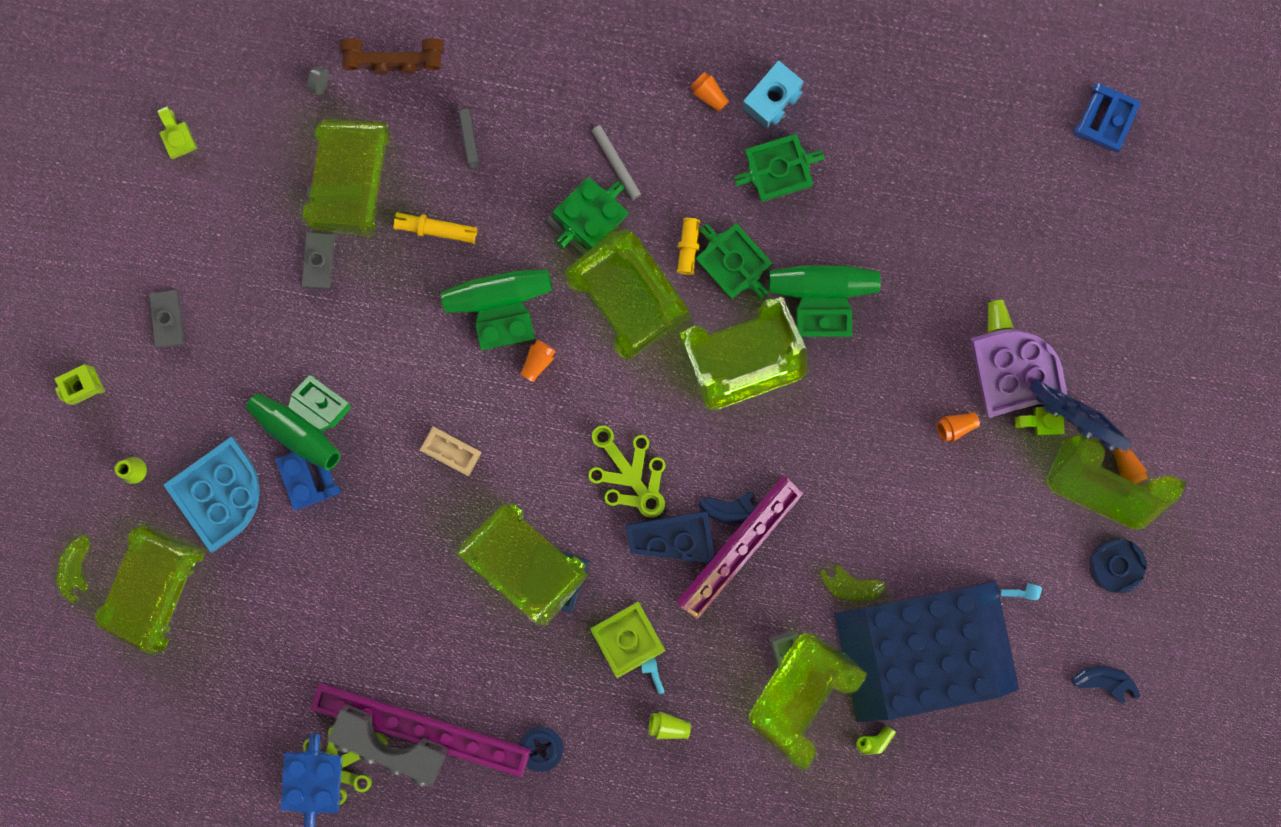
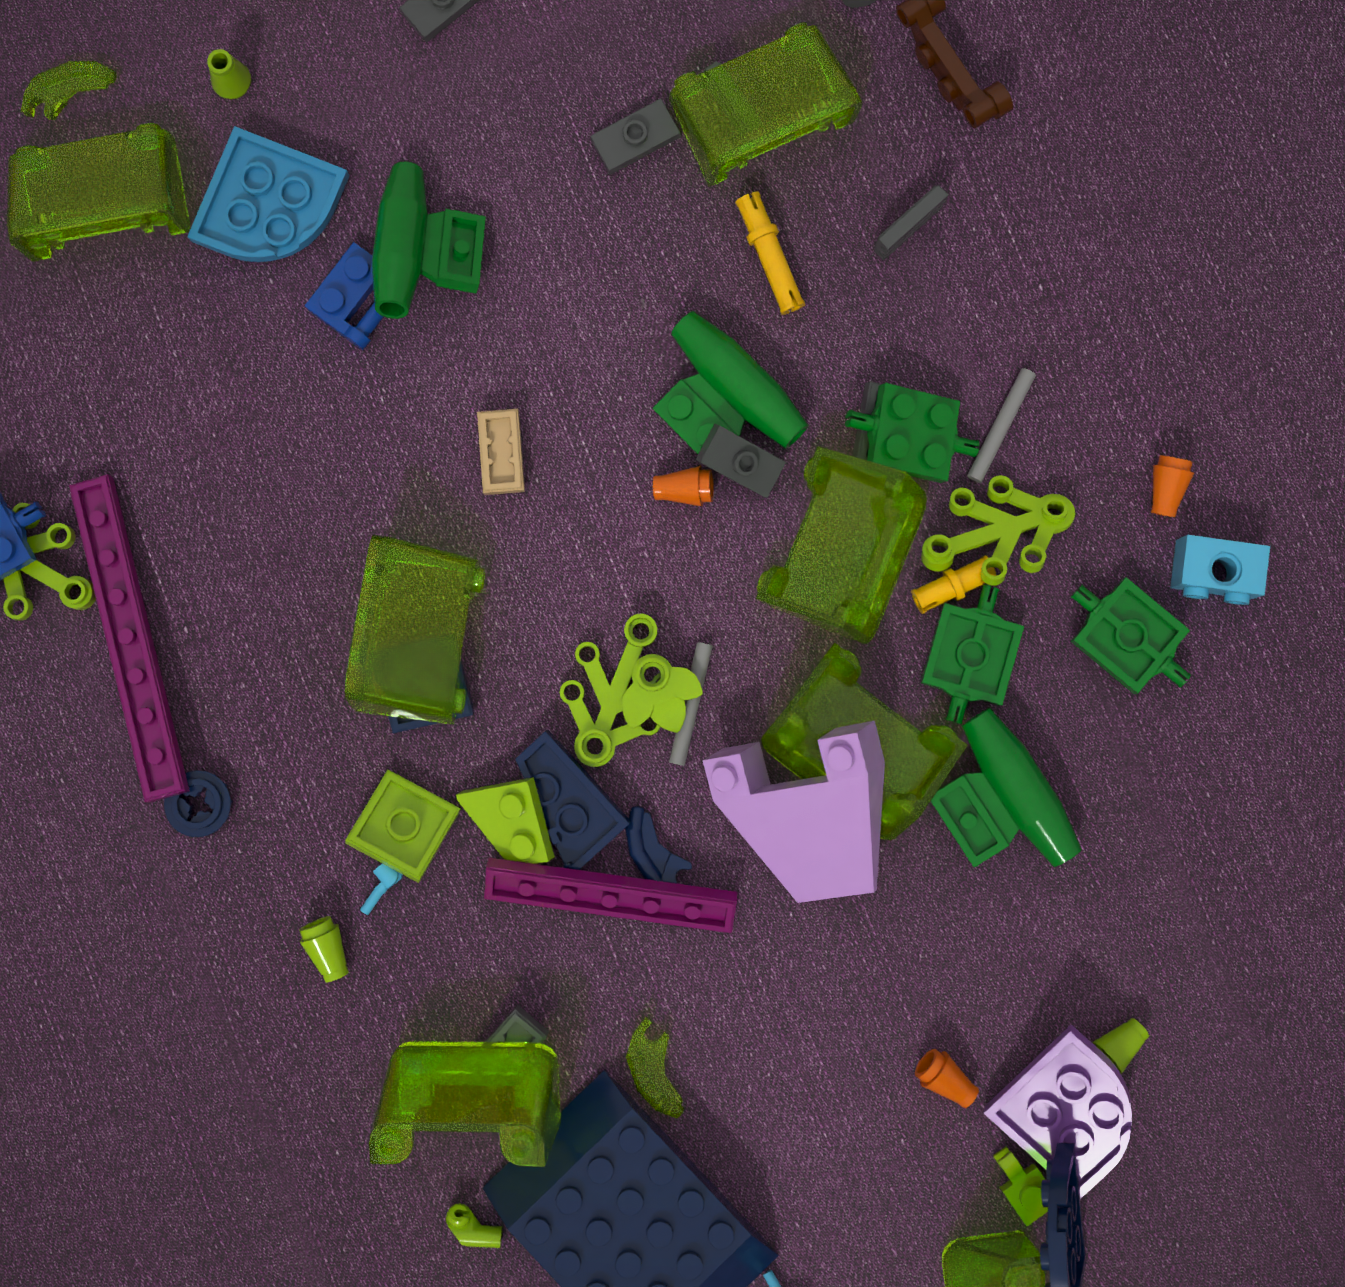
camera: 60 degrees right, 0 degrees up
dark grey arch [328,704,449,786] -> none
none -> lime wing [456,777,555,864]
none -> lime plate [622,654,703,733]
none -> light grey bar [669,642,713,766]
none -> dark grey plate [696,424,786,498]
none -> lavender wedge [702,721,885,903]
none -> lime plant [921,475,1075,586]

